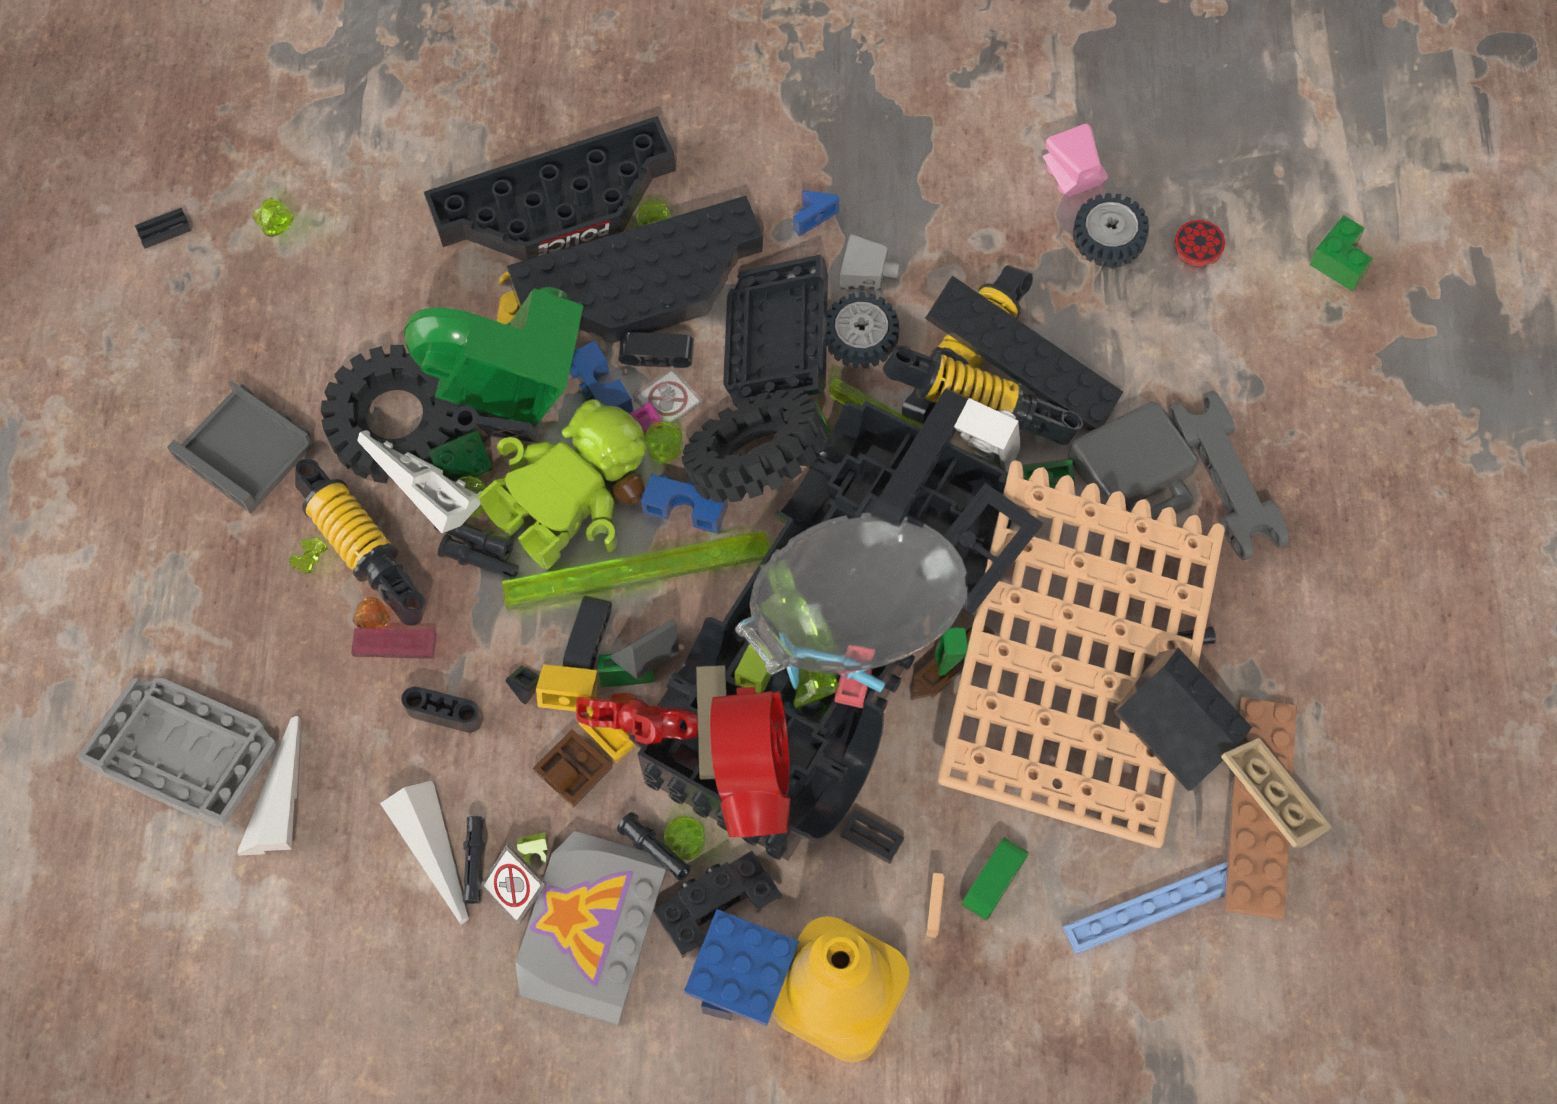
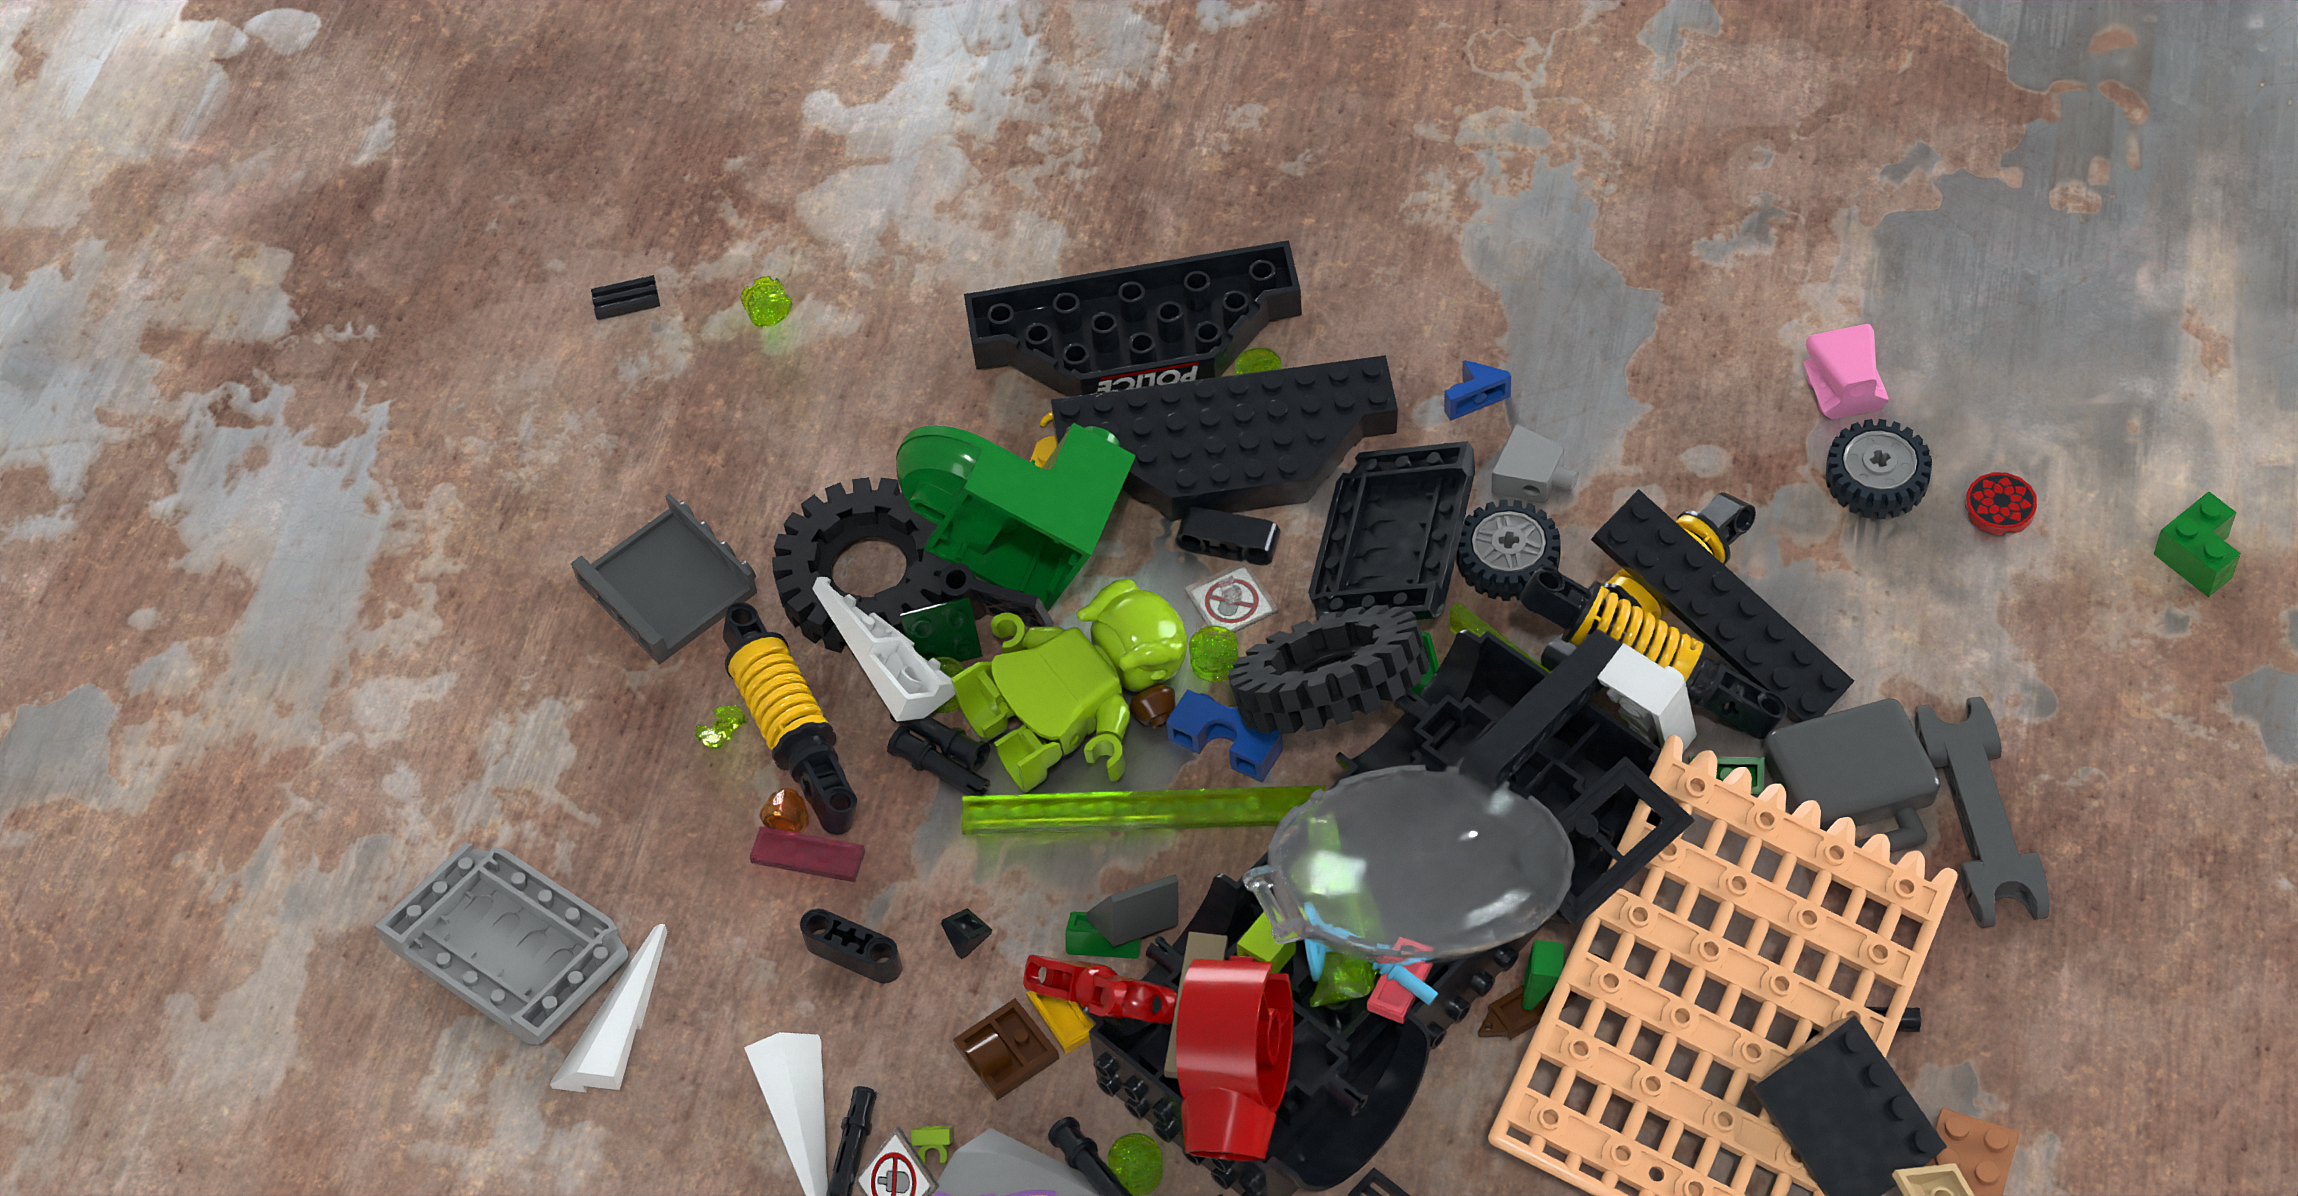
camera: 15 degrees right, 10 degrees down
yellow brick [536,664,598,713] -> none
black beam [563,595,612,670] -> none
blue arch [570,340,634,413] -> none
dark pink tile [630,402,664,436] -> none

